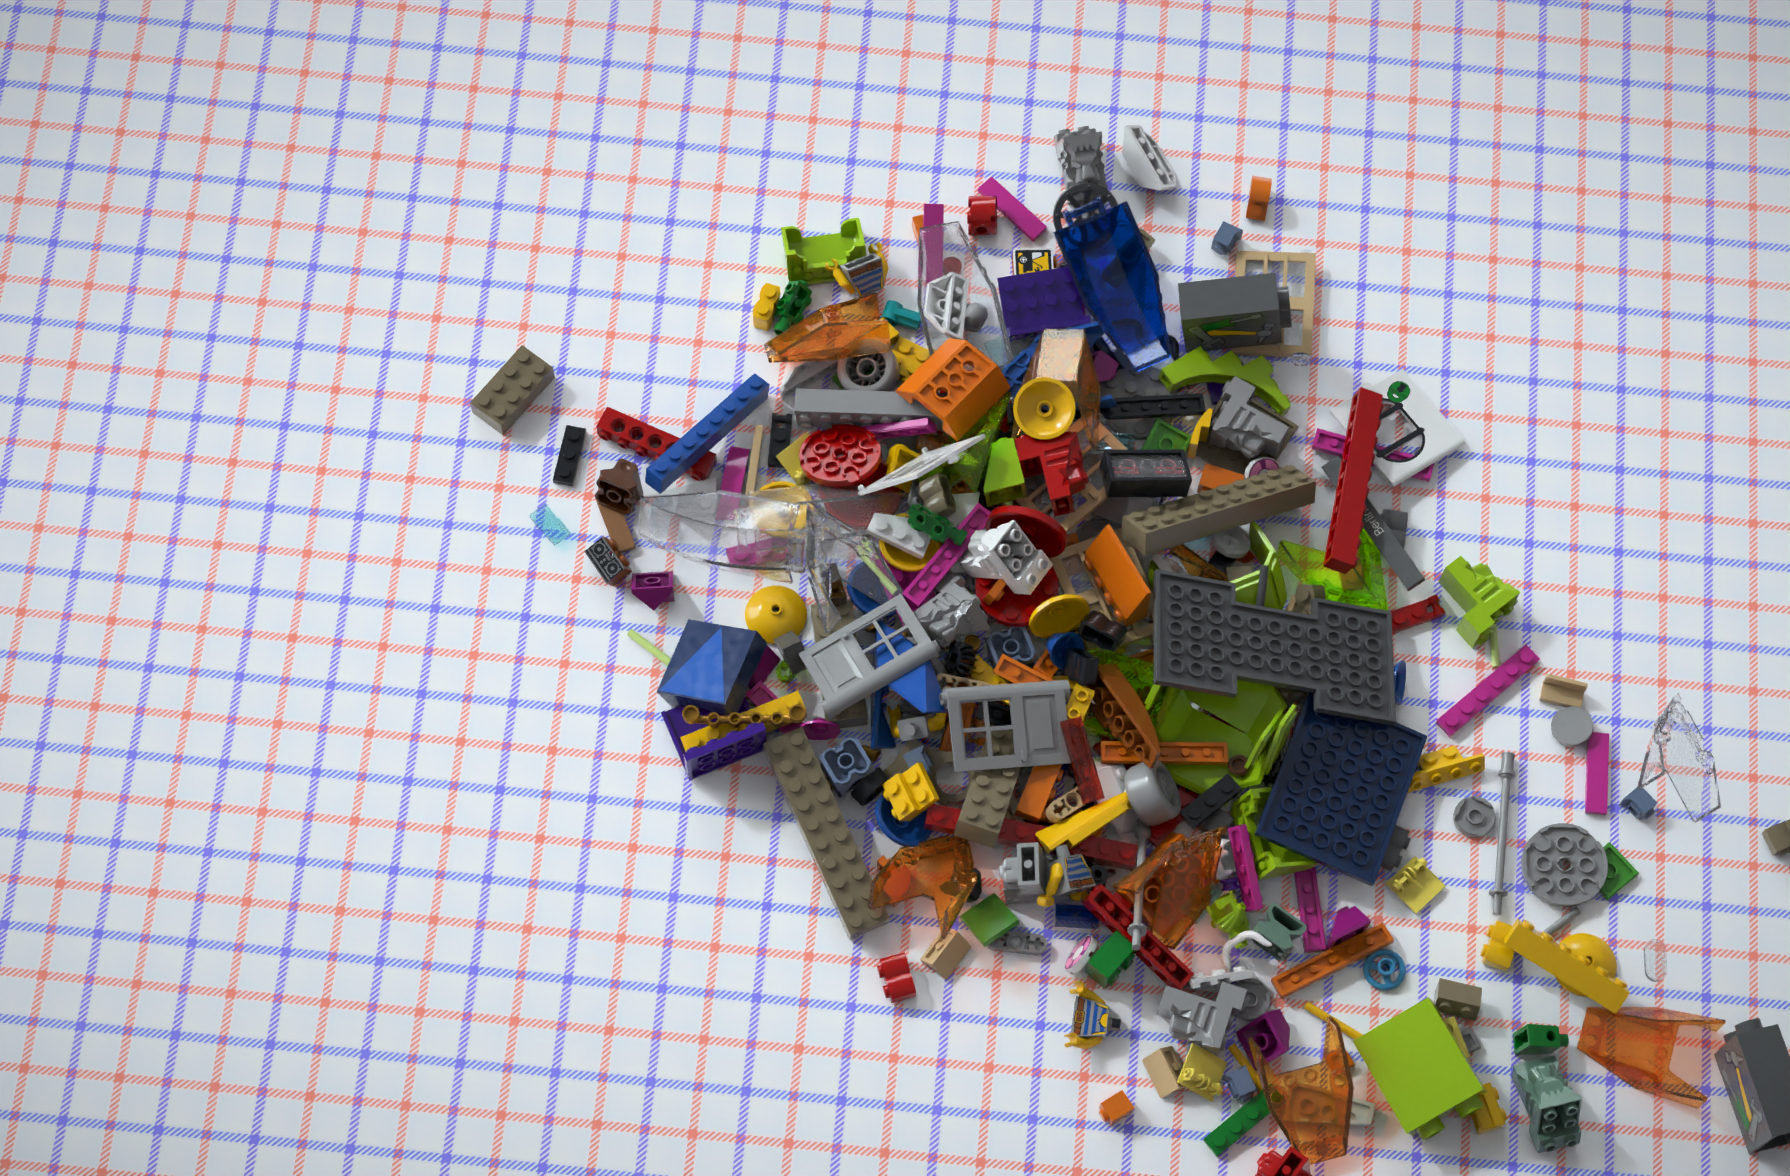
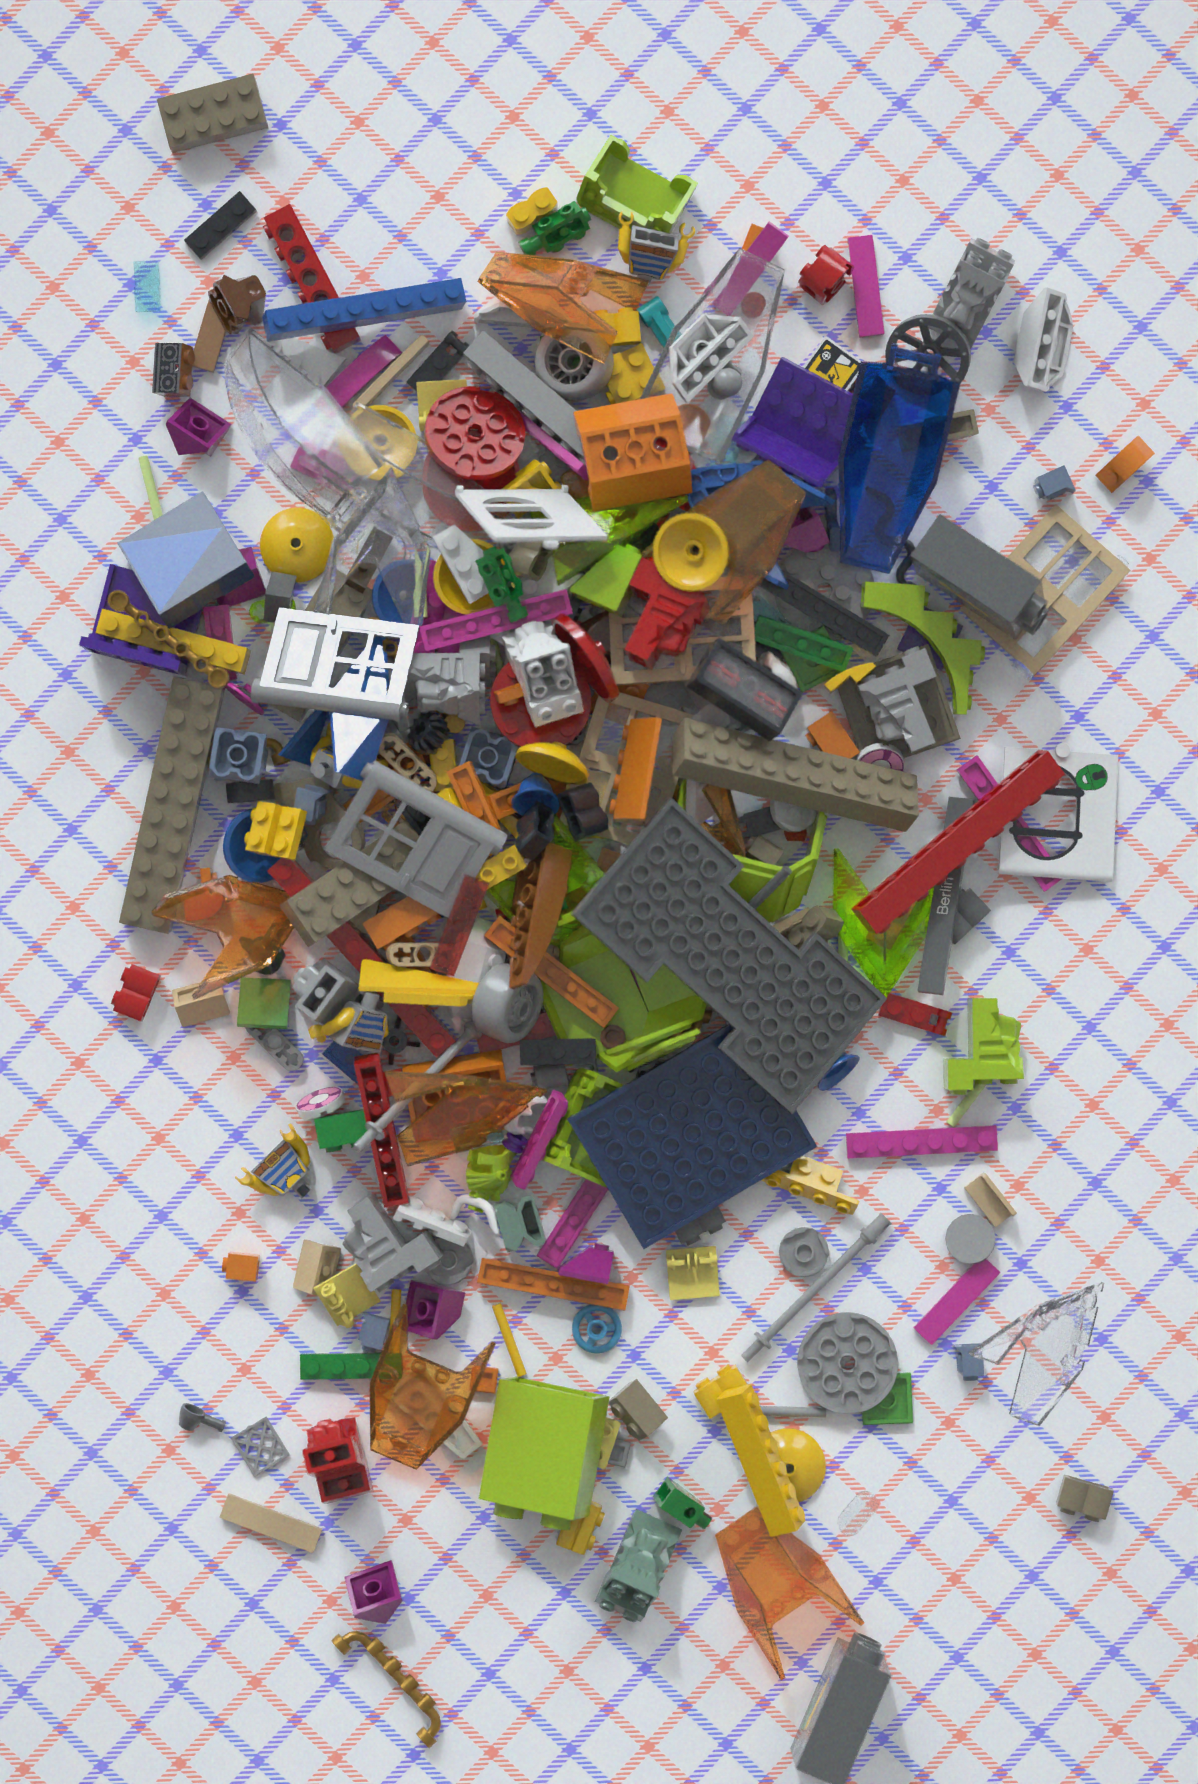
camera: 35 degrees right, 20 degrees up
none -> green plate [754,614,854,672]

